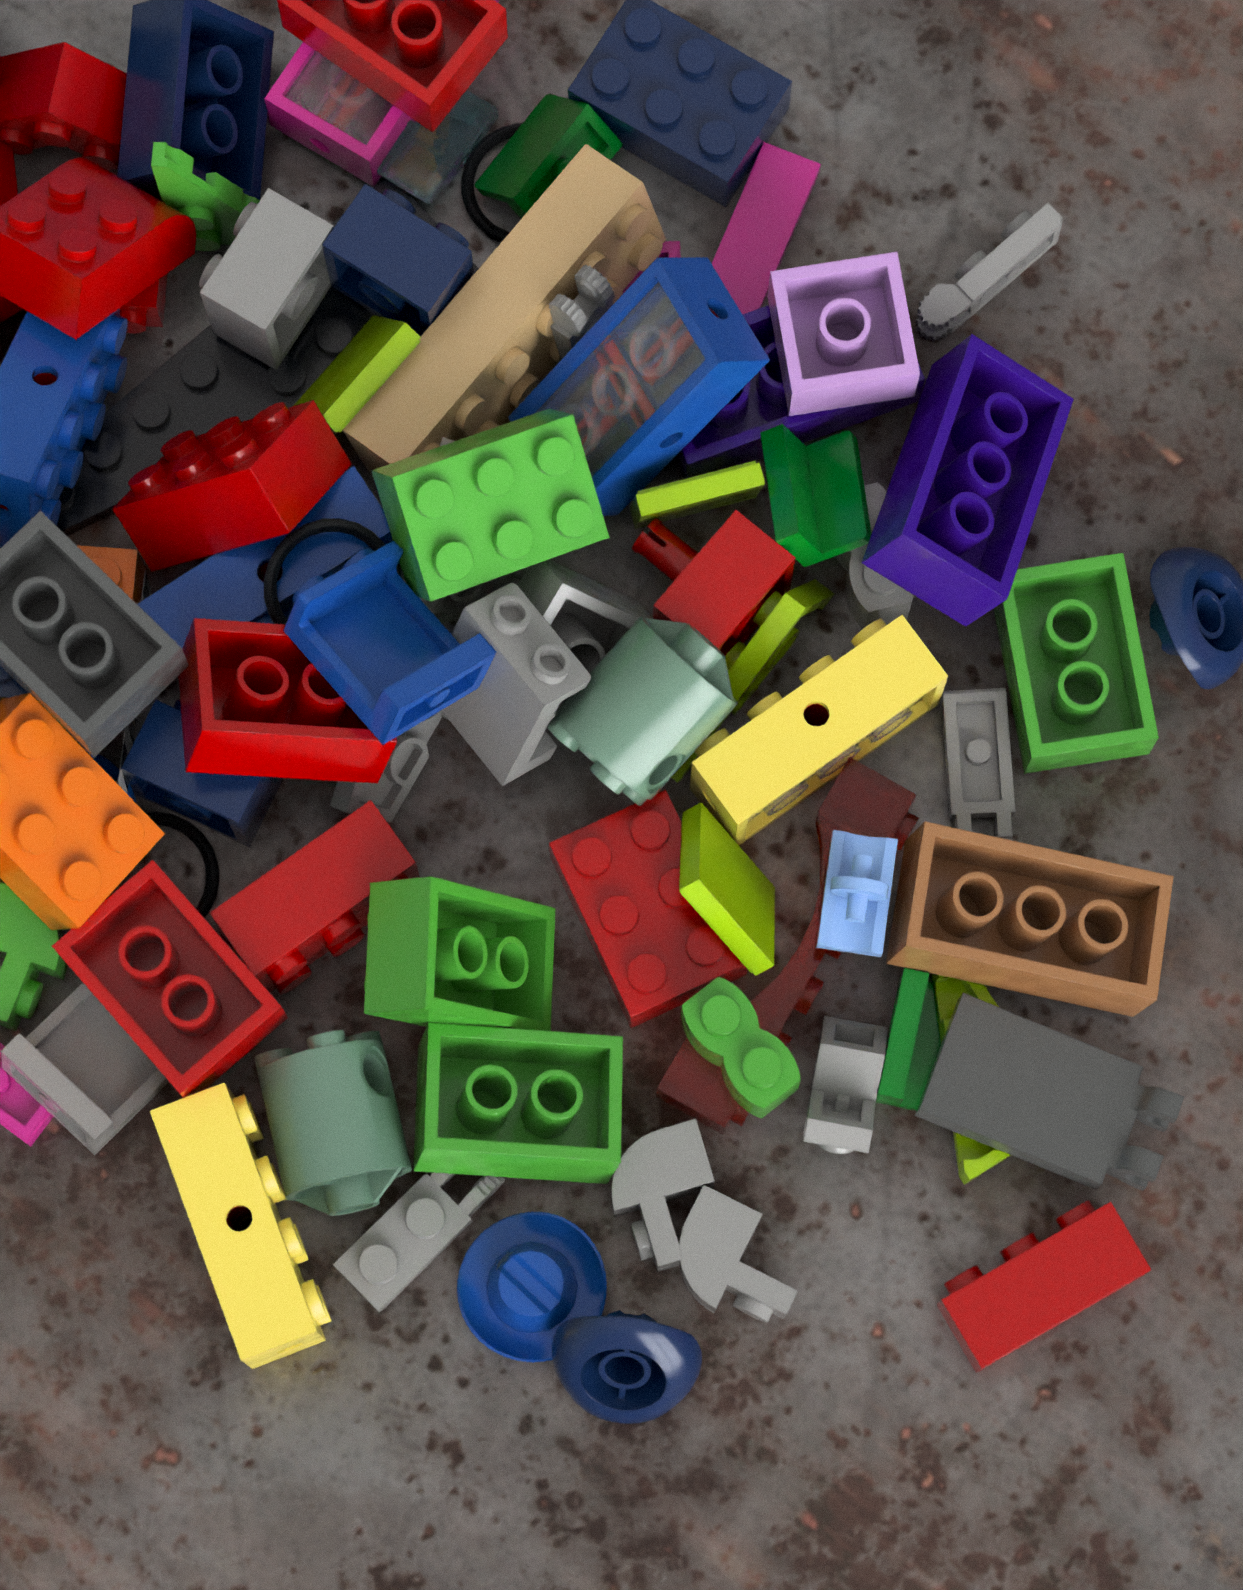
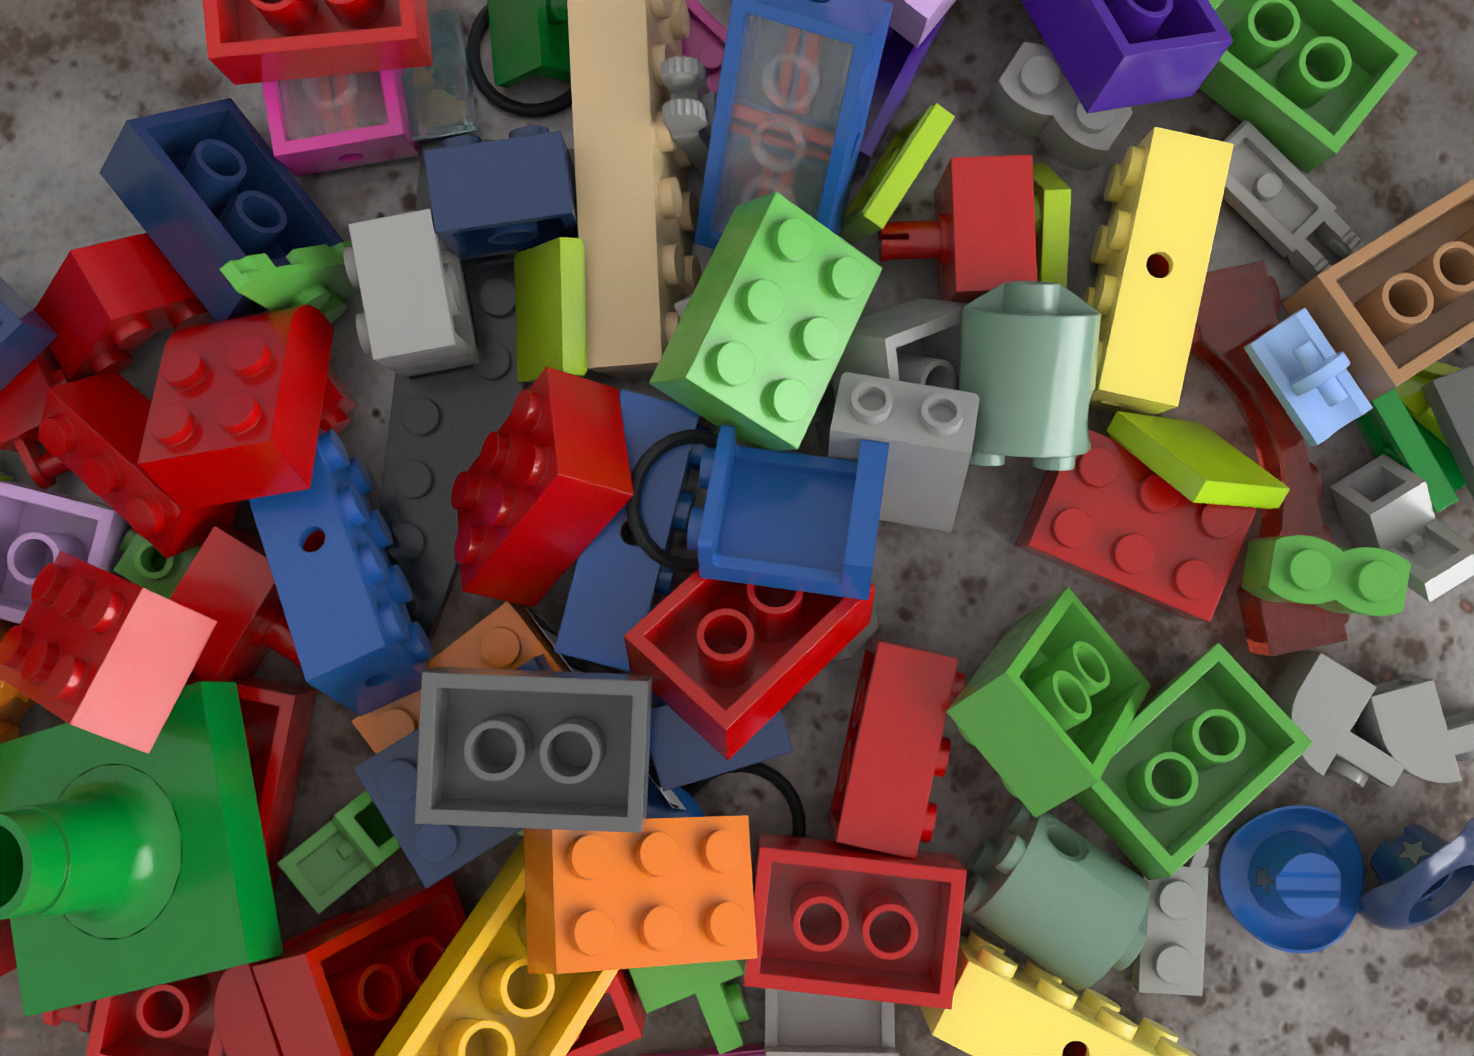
camera: 45 degrees left, 10 degrees up
green panel [760,424,872,567] -> none

